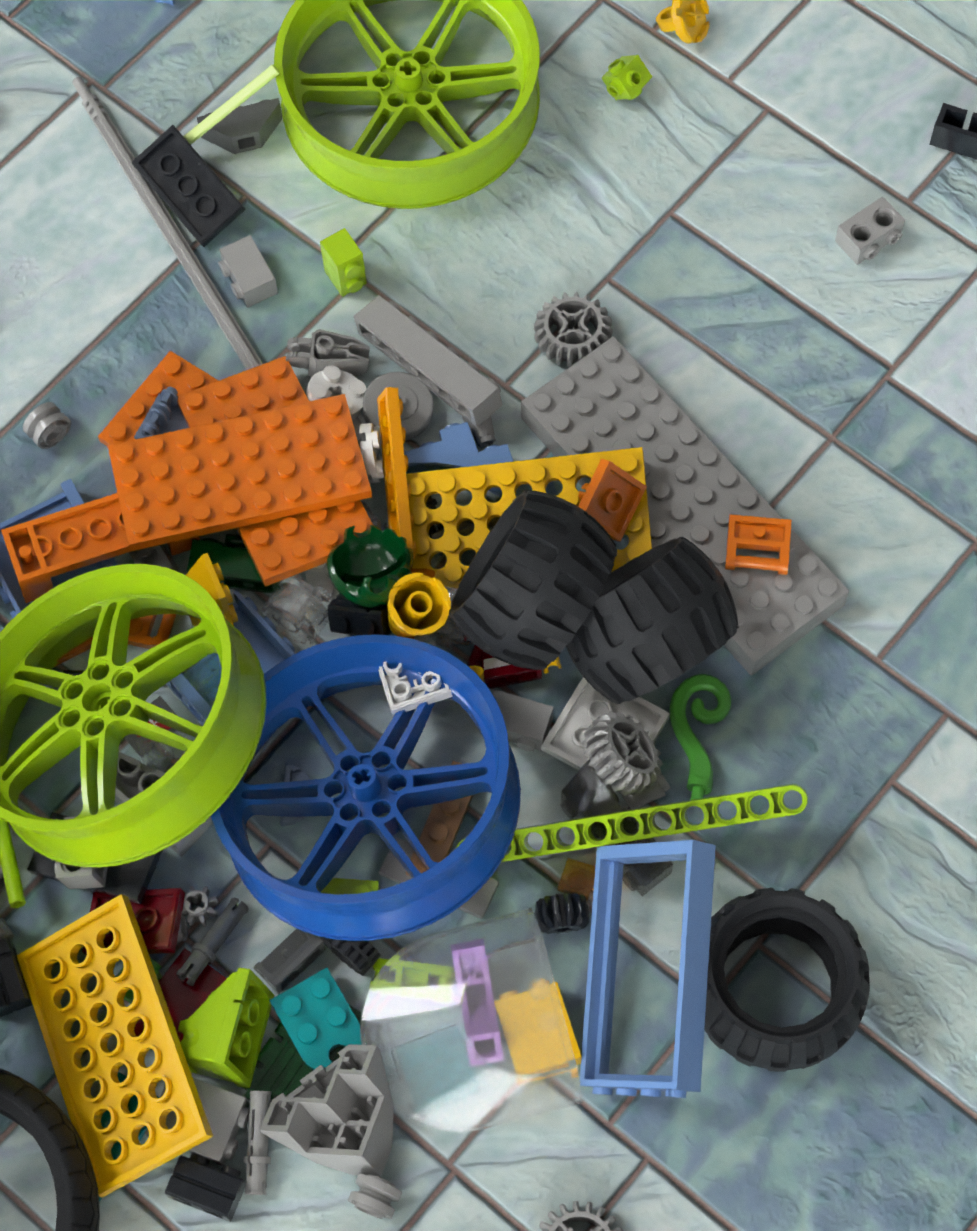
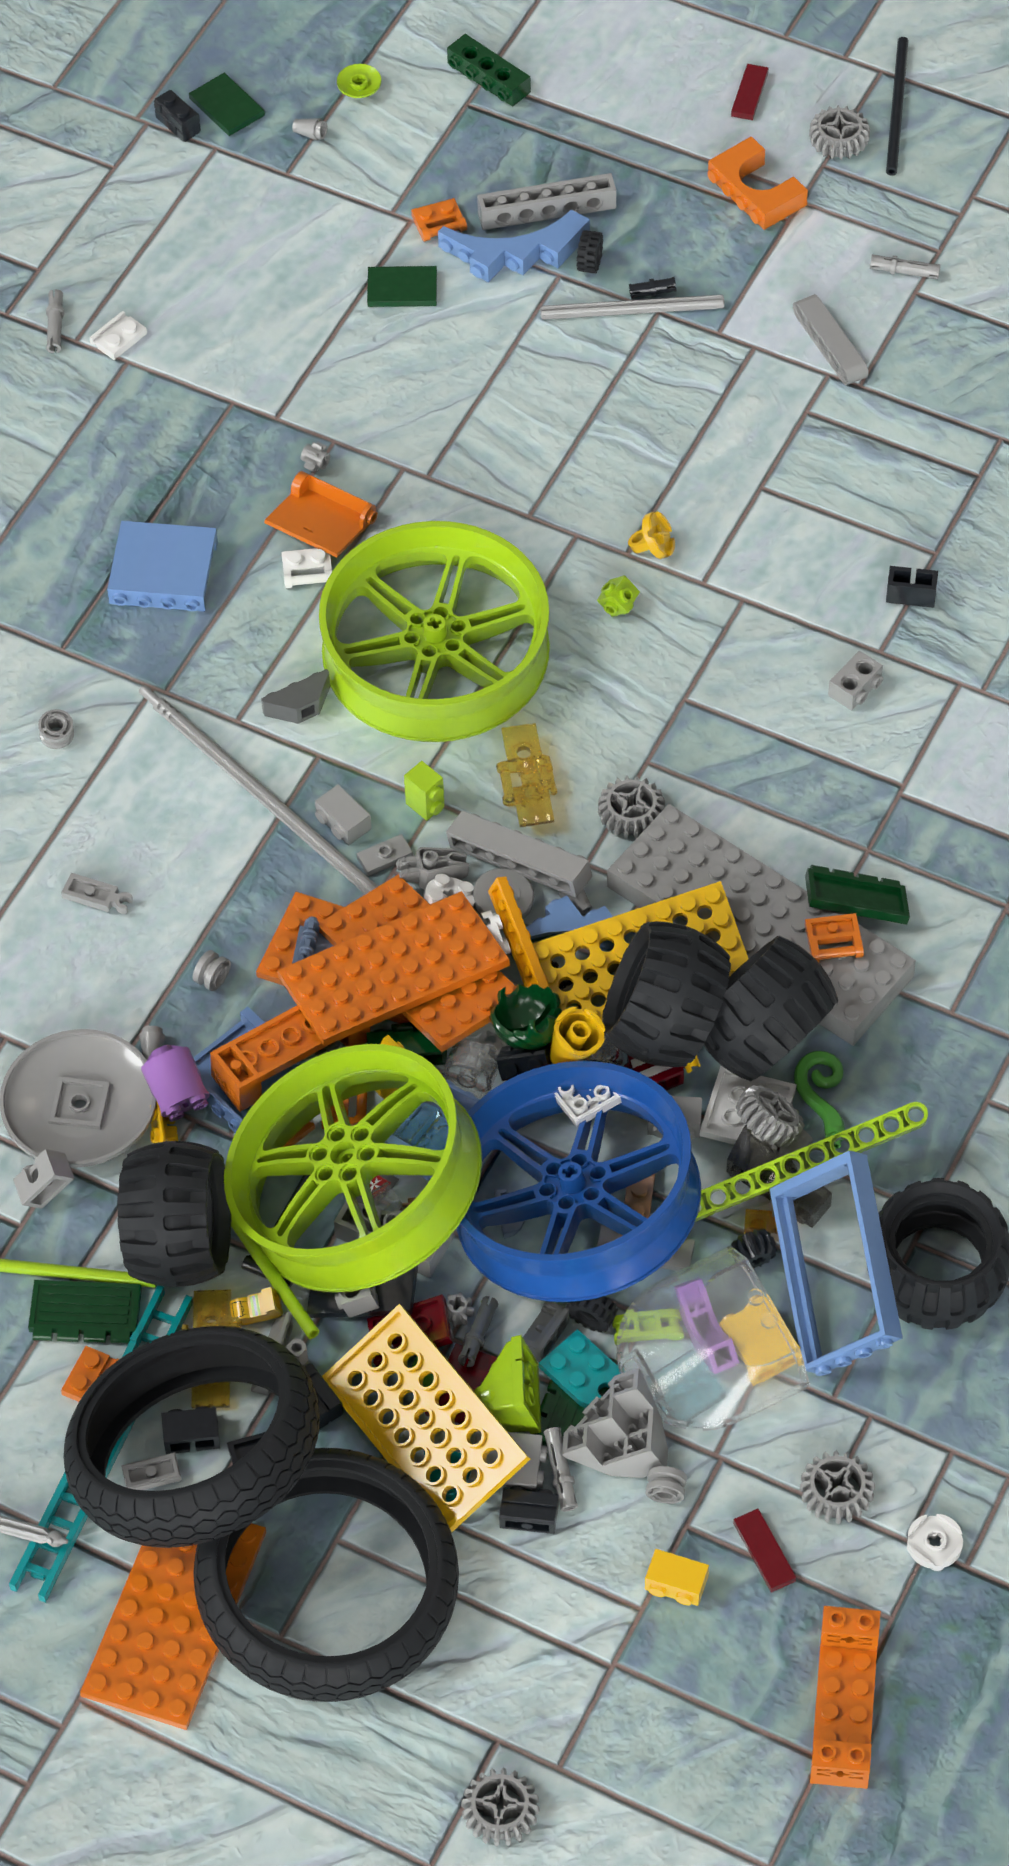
camera: 15 degrees left, 10 degrees down
black tile [131,125,246,247] -> none
yellowish green bar [184,64,280,144] -> none
orange tile [578,459,647,542] -> none
none -> light grey plate [356,834,413,876]
none -> clear yellow piece [496,723,557,827]
none -> dark green hinge [805,865,910,925]

